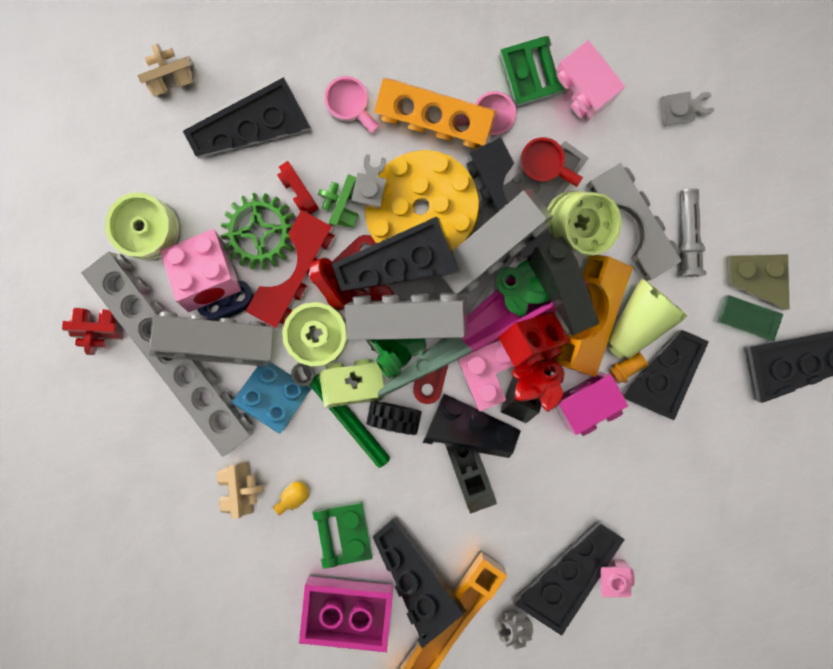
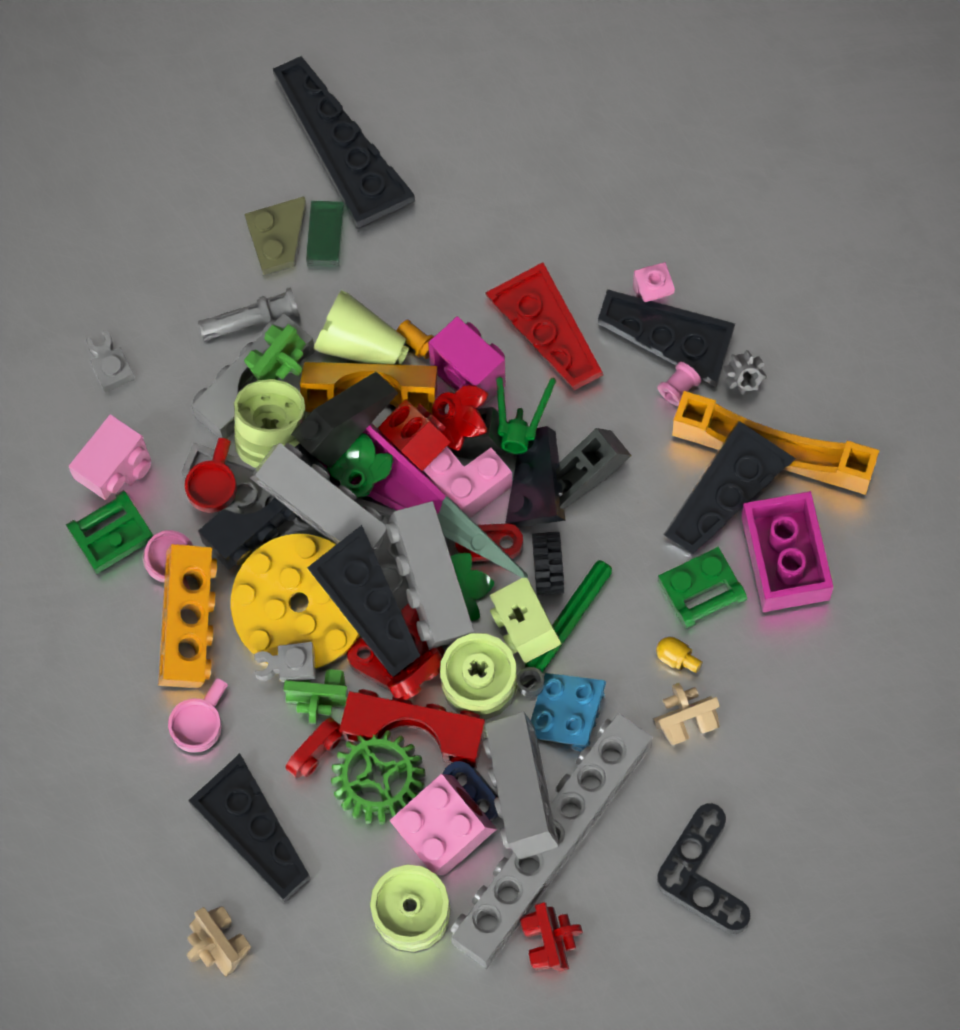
camera: 95 degrees left, 20 degrees down
green plate [366,339,402,379] -> none
black wing [622,330,709,420] -> none
none -> bright green hips [244,324,306,380]
none -> red wing [485,262,603,391]
none -> green plant [496,377,556,454]
none -> bright pink bush [657,362,702,406]
none -> black beam [657,803,750,934]

